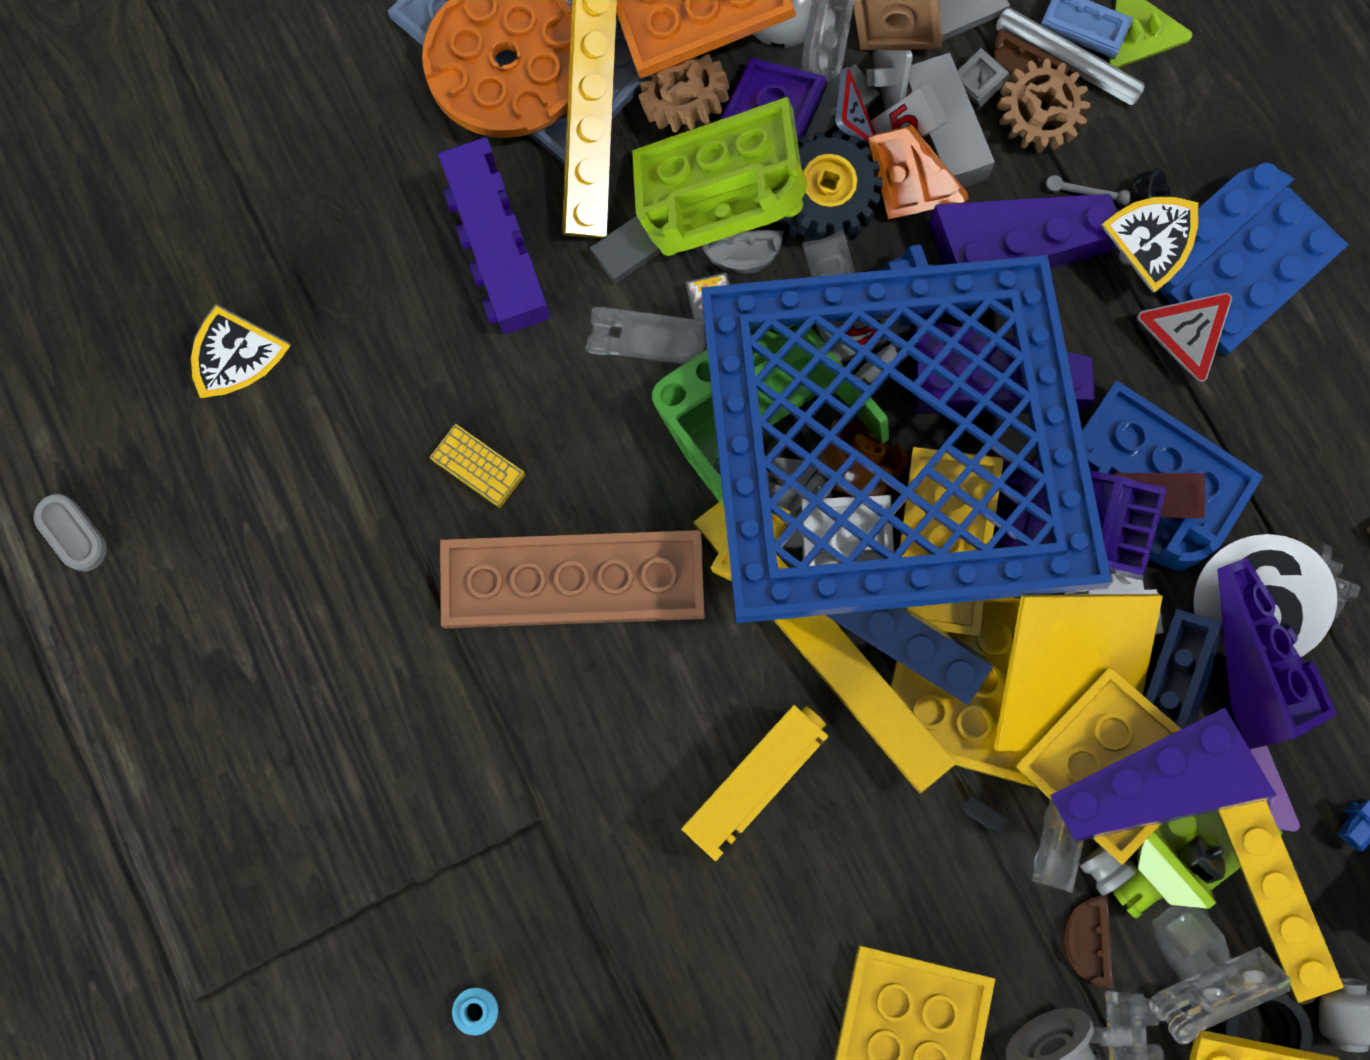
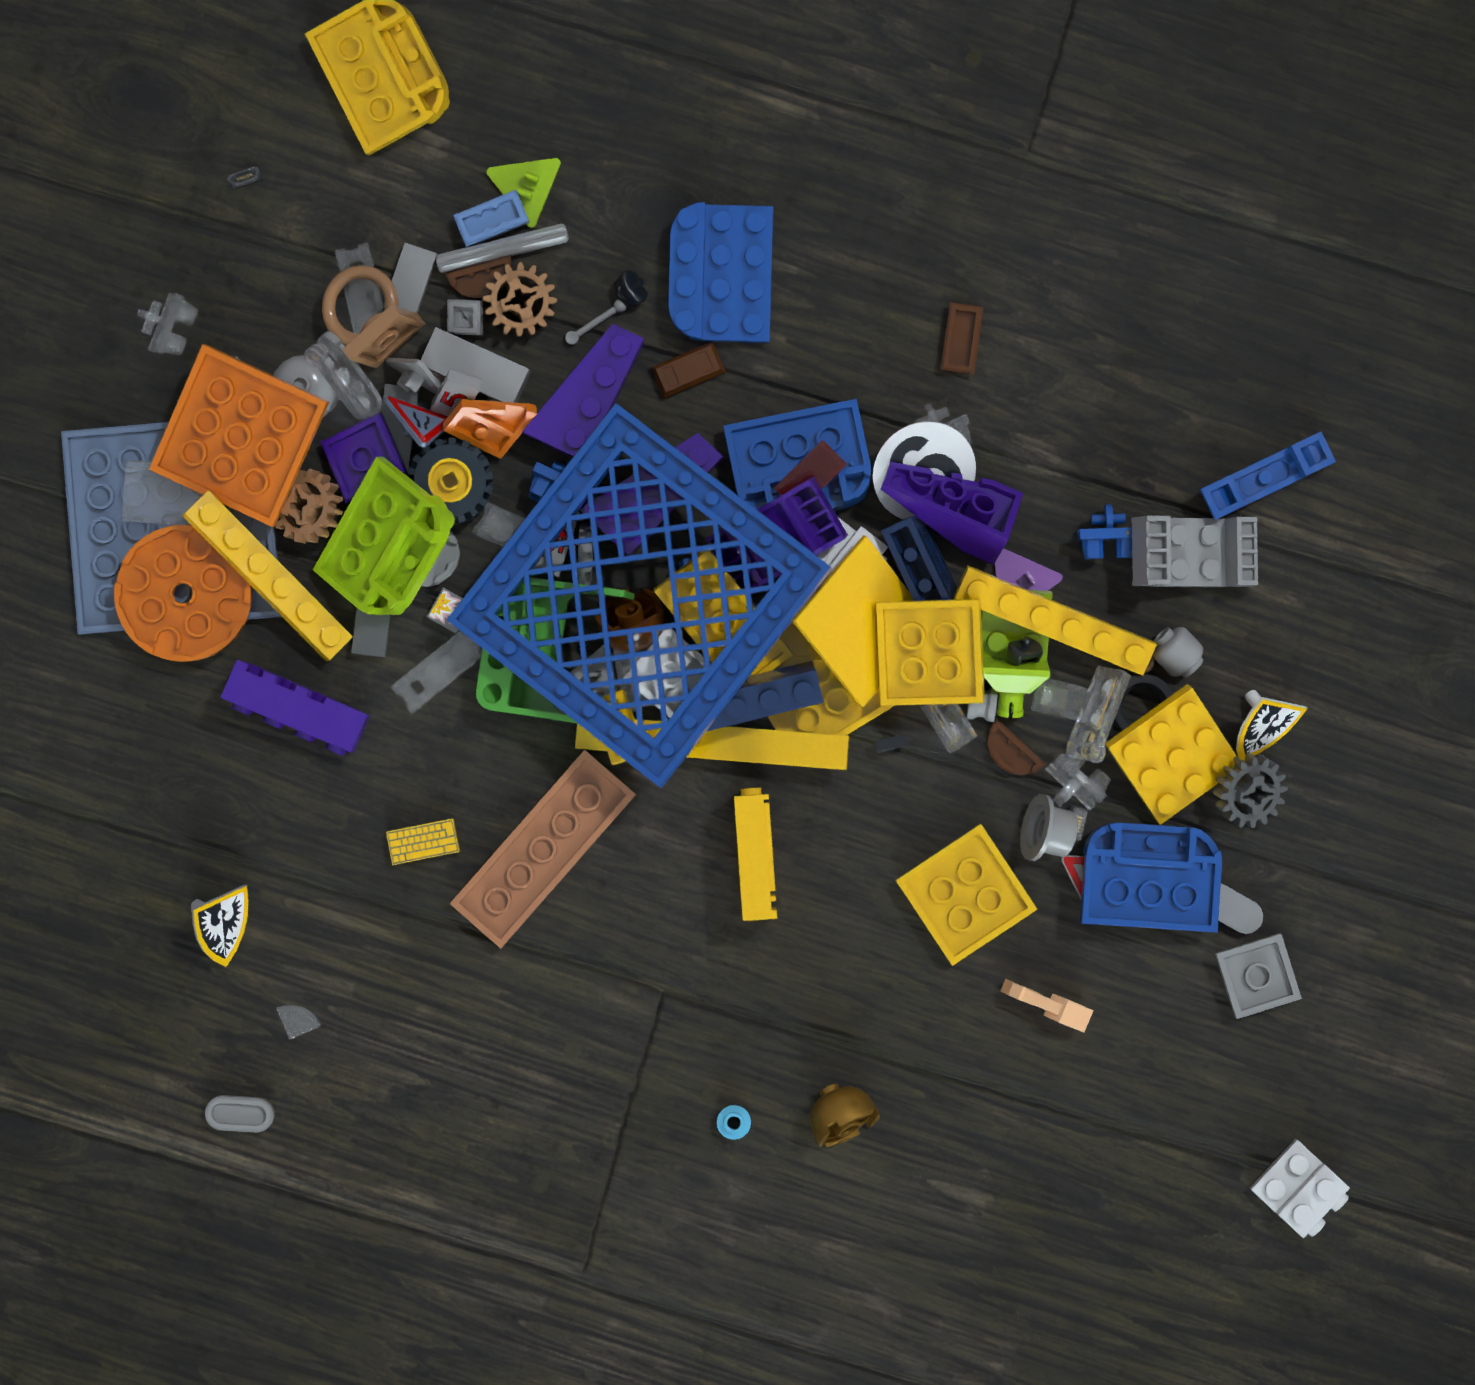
camera: 50 degrees left, 10 degrees up
dark purple wedge [1050,708,1276,842] -> none
shield [1100,197,1198,293] -> none
piece [1137,293,1232,383] -> none
none -> clear tile [276,1005,322,1040]
none -> reddish brown tile [650,341,726,399]

